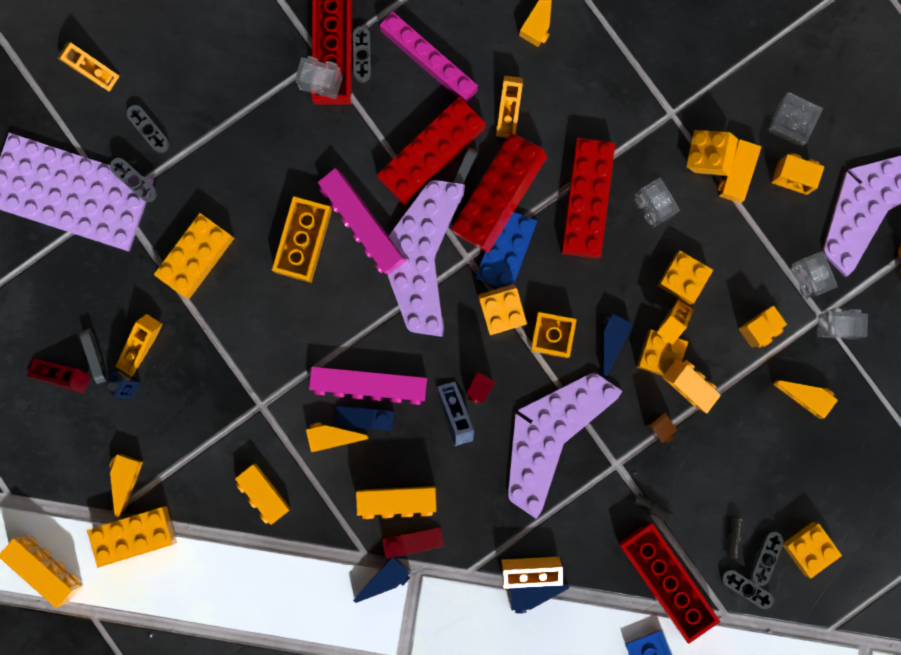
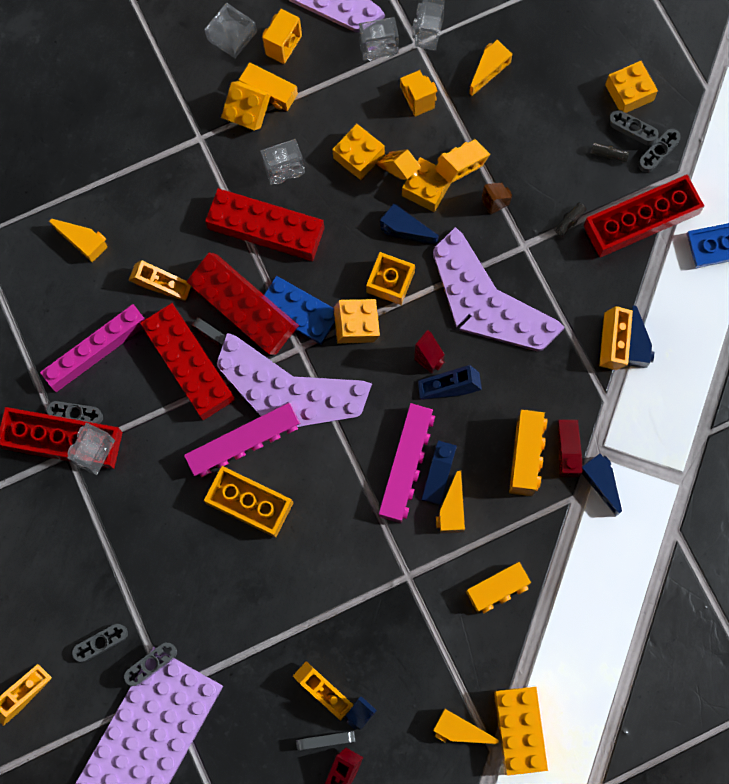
camera: 75 degrees left, 10 degrees down
light orange brick [154,213,234,299] -> none

